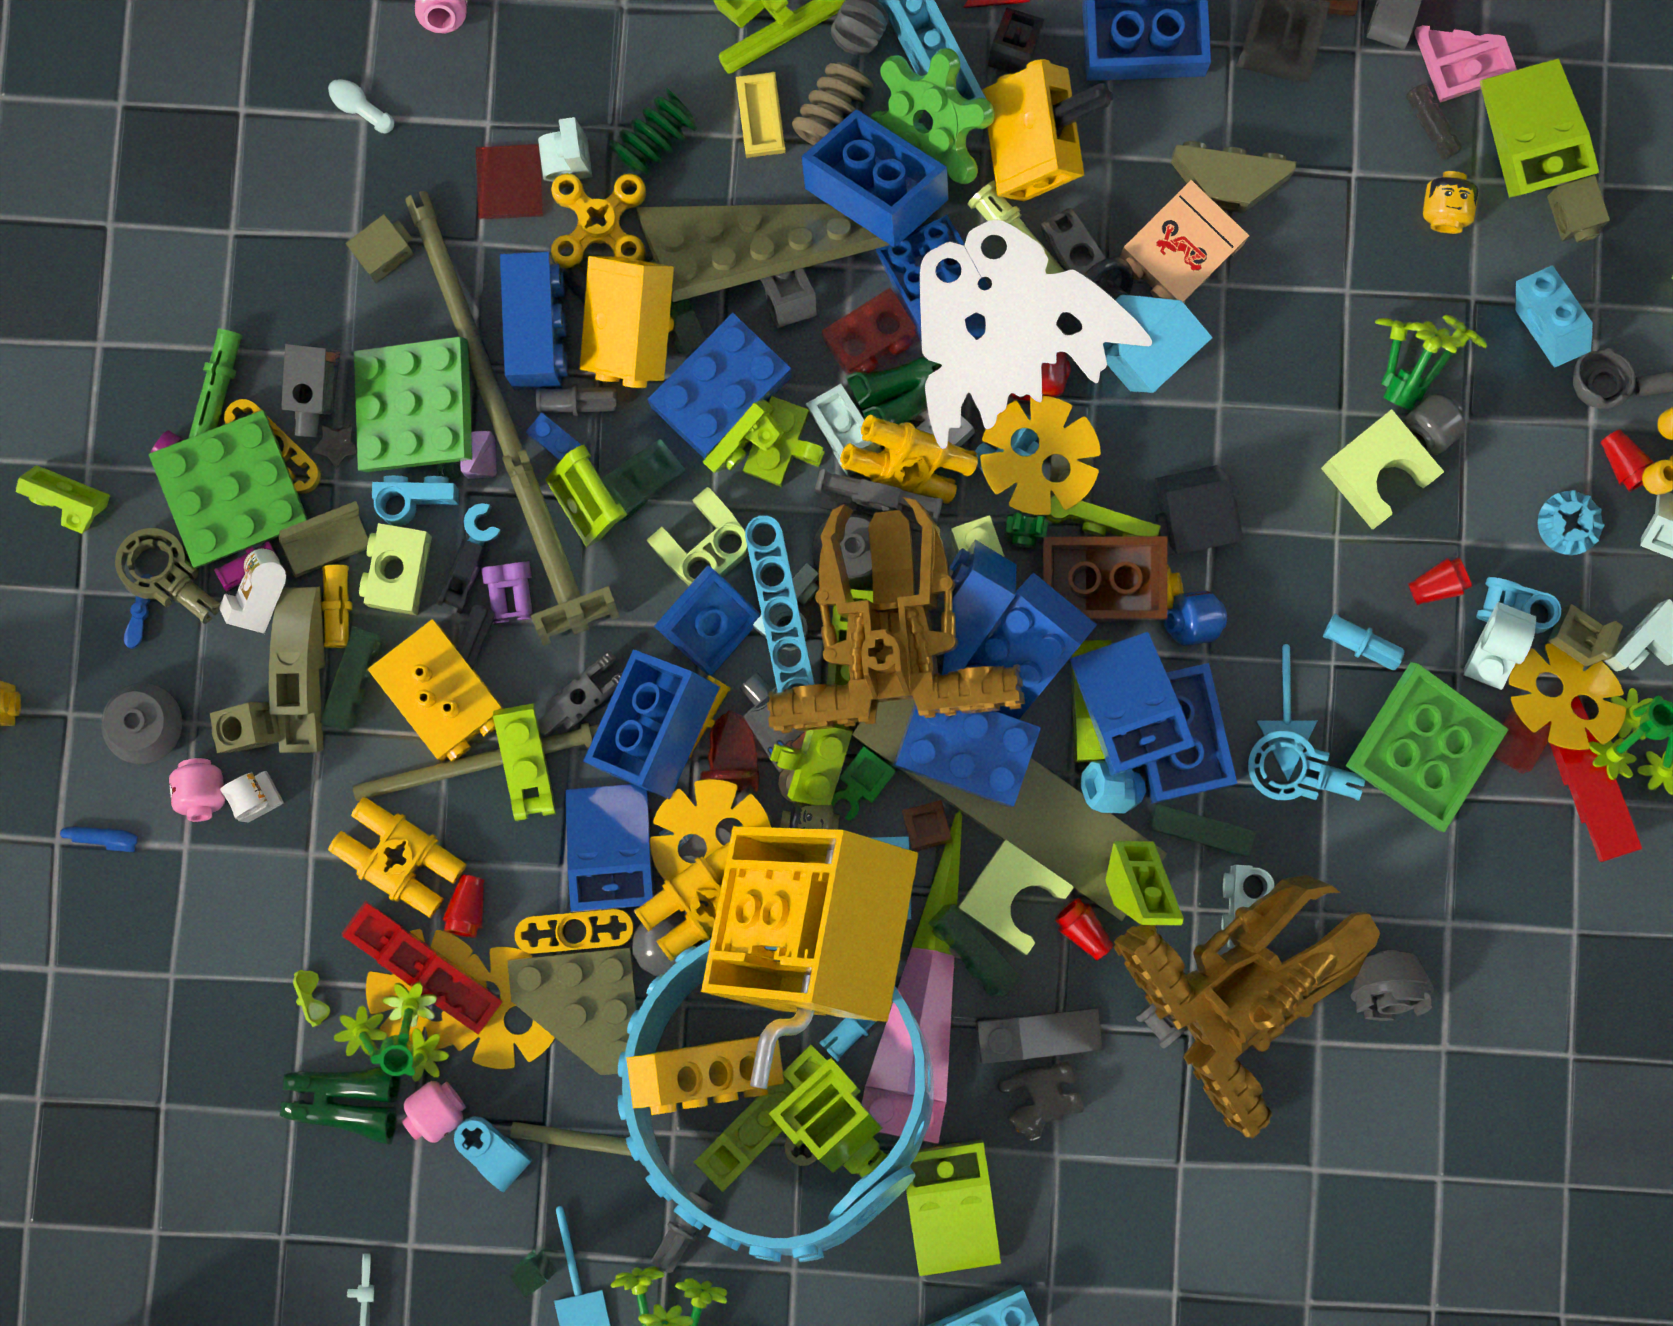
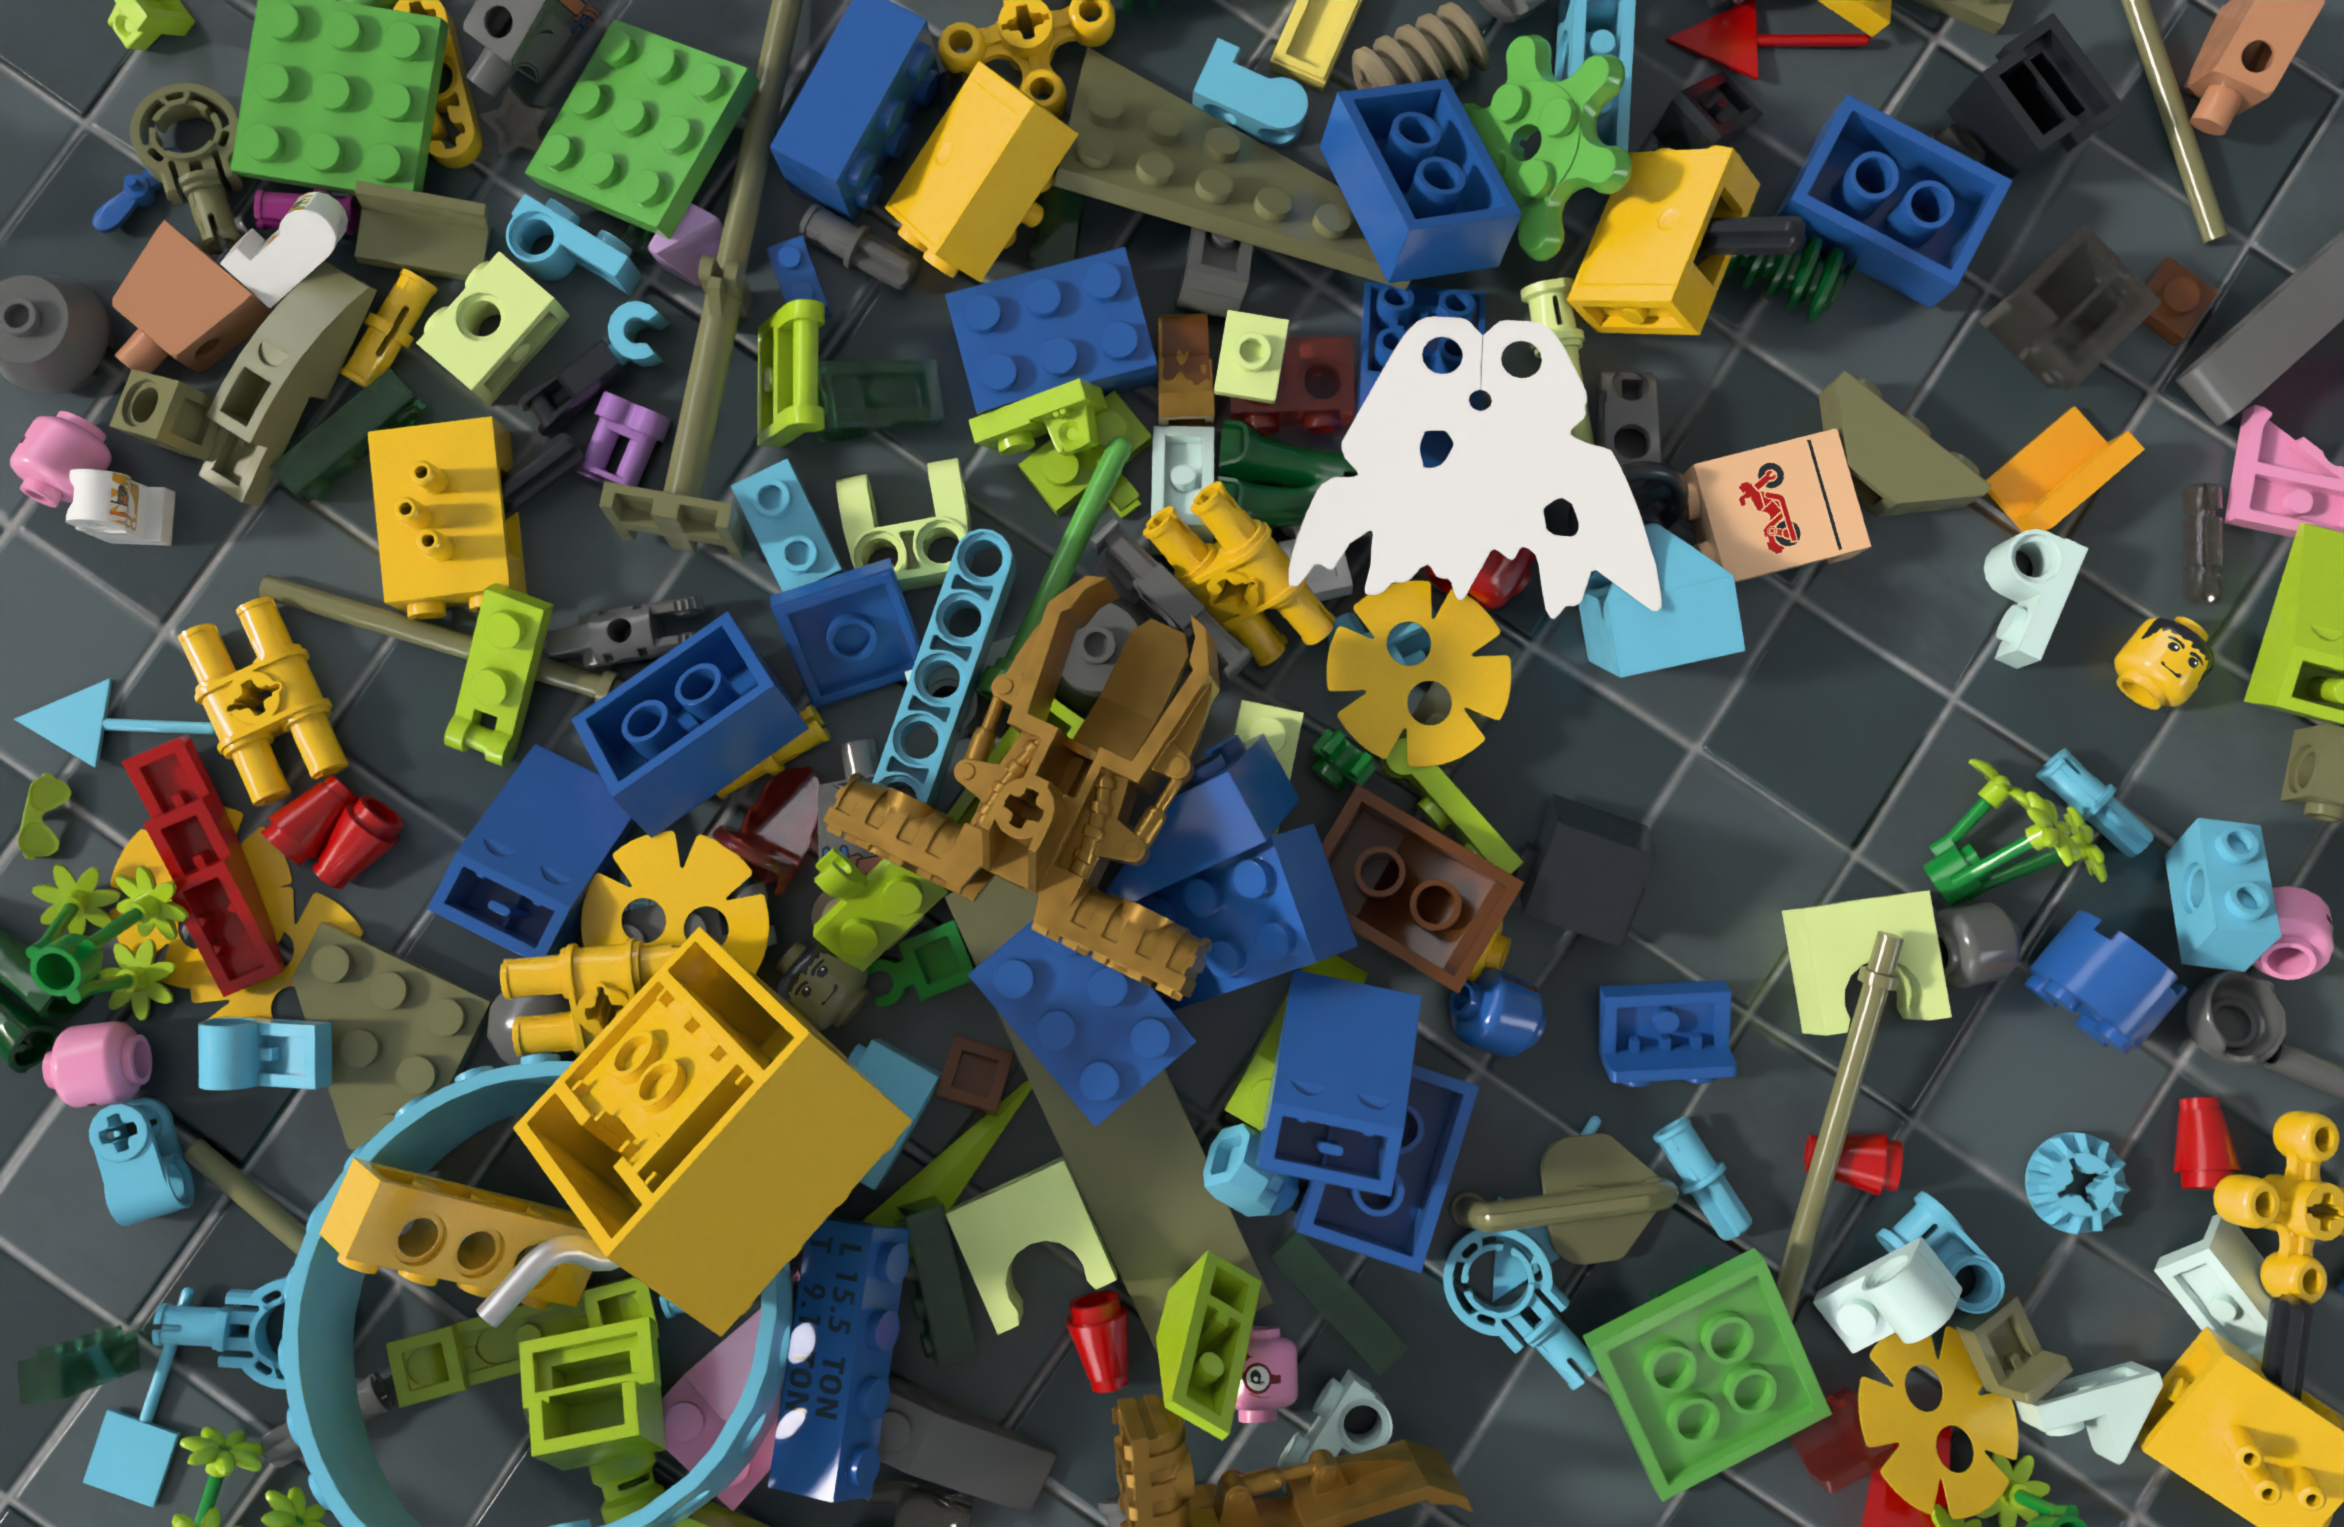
camera: 25 degrees right, 0 degrees up
yellow beam [515,909,635,954] -> none
none -> medium azure piece [14,678,216,769]
none -> nougat torso [112,220,274,374]
none -> medium azure pin [152,1275,288,1389]
none -> medium azure plate [198,1016,332,1090]
none -> red cone [312,795,404,890]
none -> medium azure brick [731,459,847,592]
none -> blue brick [768,1218,910,1503]
none -> bright green piece [976,436,1132,710]
none -> leg [1158,313,1215,427]
none -> medium azure leg [1192,38,1308,147]
none -> yellowish green bracket [1214,310,1289,404]
none -> bright pink head [1235,1326,1298,1423]
none -> olive piece [1450,1133,1679,1265]
none -> blue bracket [1598,980,1737,1087]
none -> dark green piece [1724,202,1857,324]
none -> olive bar [1776,931,1904,1321]
none -> light aqua plate [1984,529,2088,669]
none -> light orange panel [1985,406,2145,532]
none -> blue brick [2024,910,2188,1055]
none -> medium azure axle [2035,748,2154,858]
none -> bright pink head [2252,886,2334,980]

